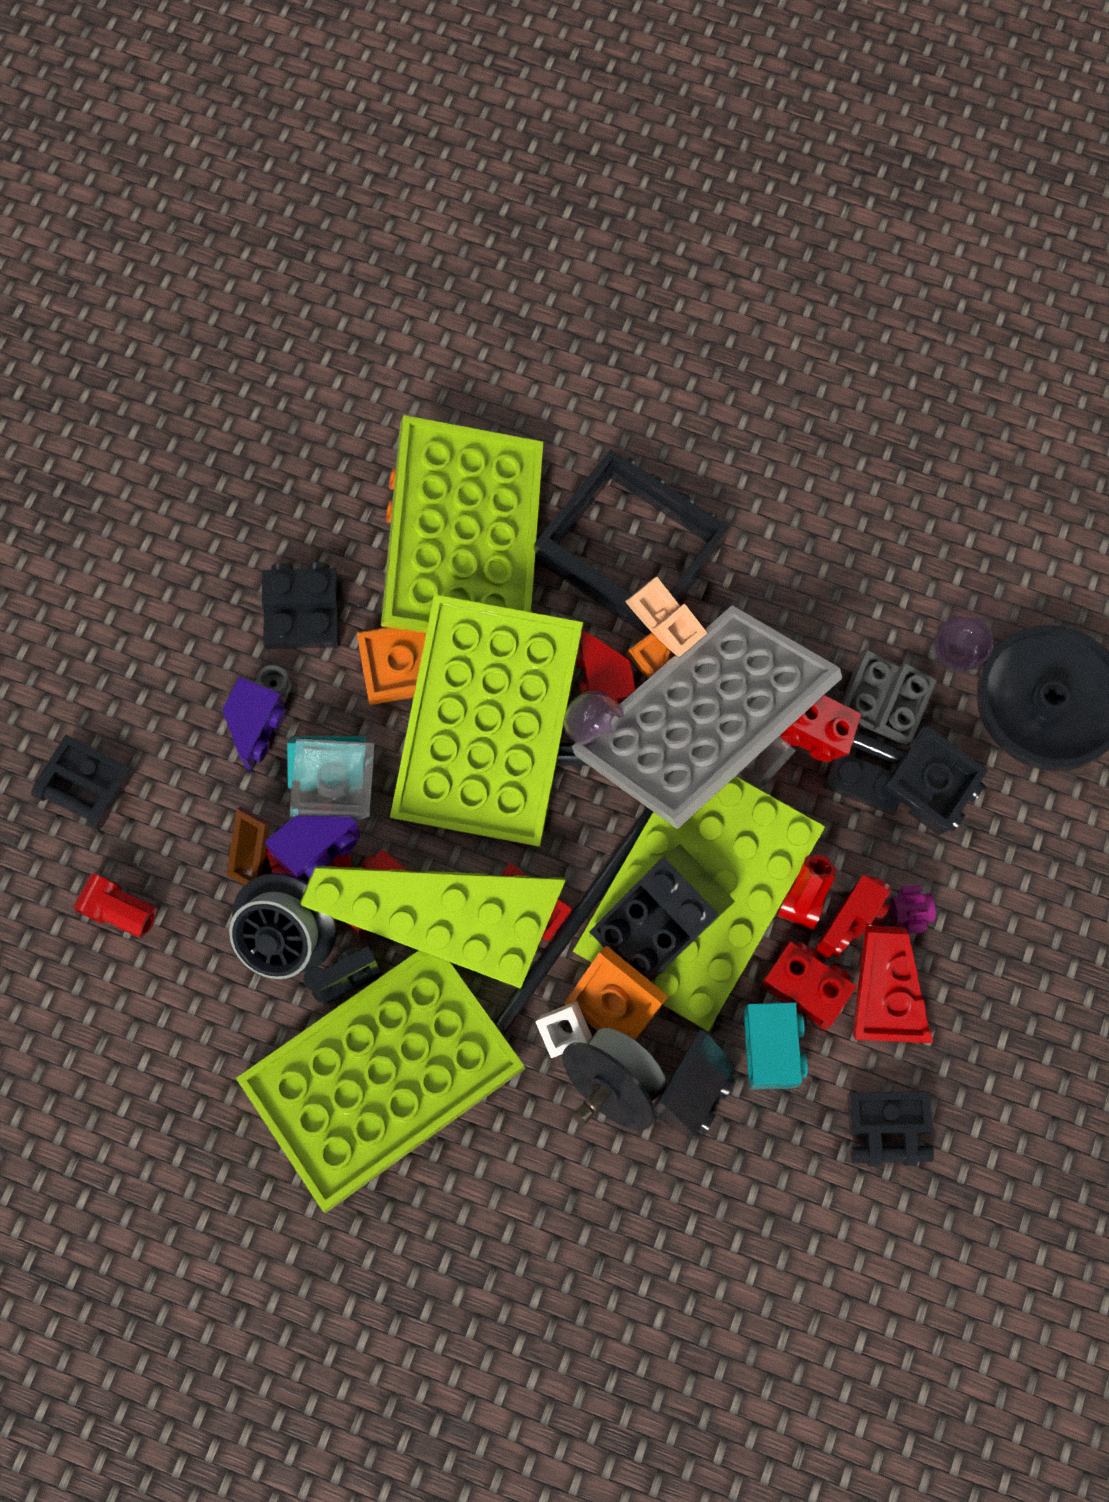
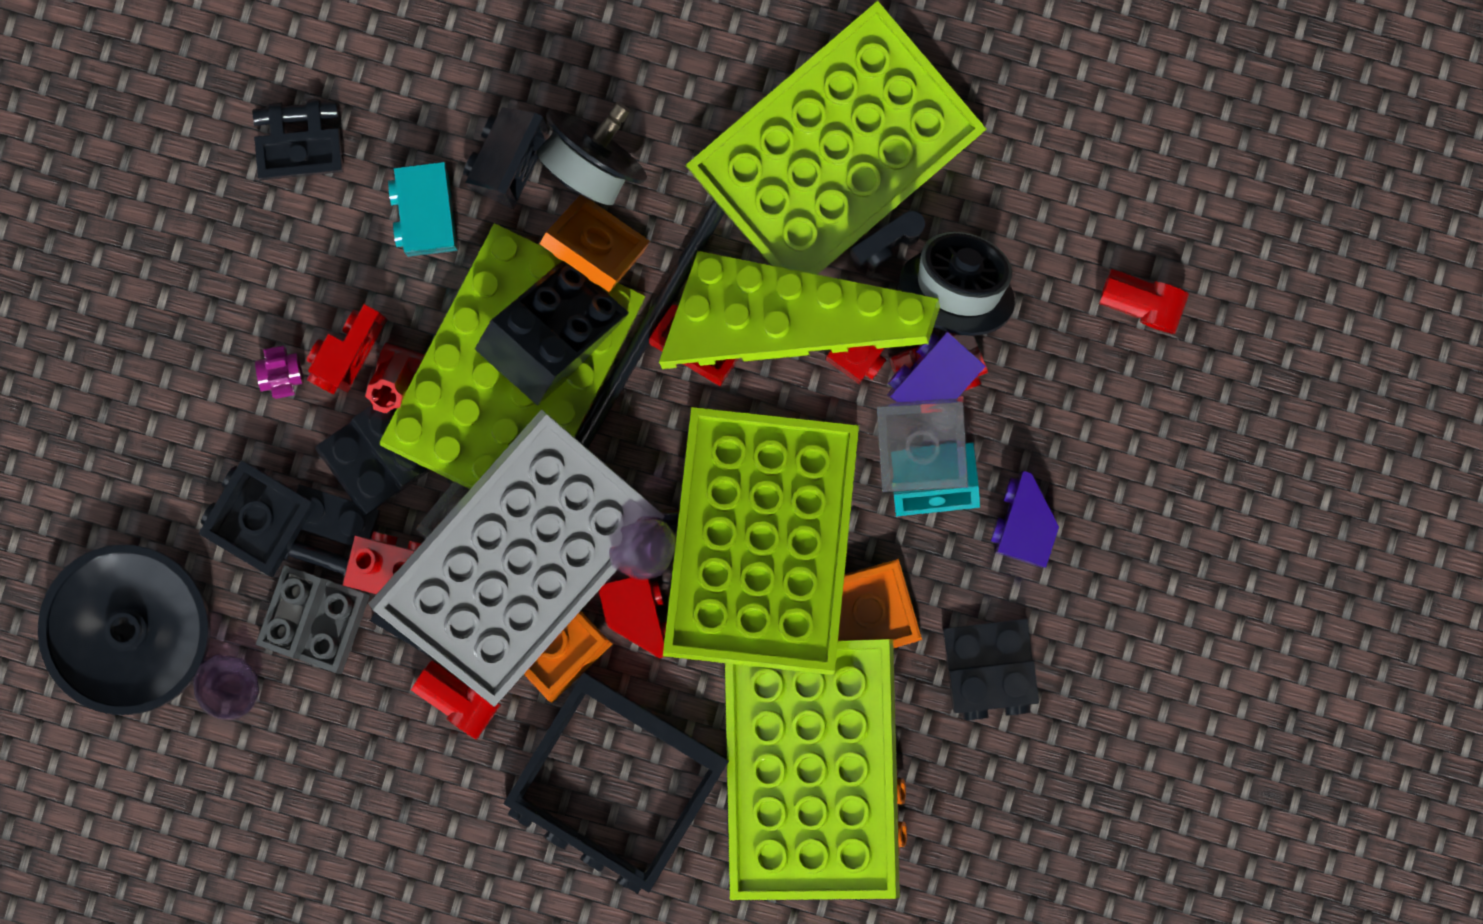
camera: 175 degrees right, 15 degrees up
black plate [31,734,133,830] -> none
reddish brown slope [227,806,270,885] -> none
dark grey plate [255,665,292,696] -> none
white plate [535,1001,592,1058] -> none
light nougat slope [625,577,707,657] -> none
red brick [760,941,857,1031] -> none
red wing [852,926,933,1043] -> none
none -> black plate [315,405,431,517]
none -> red piece [411,660,501,740]

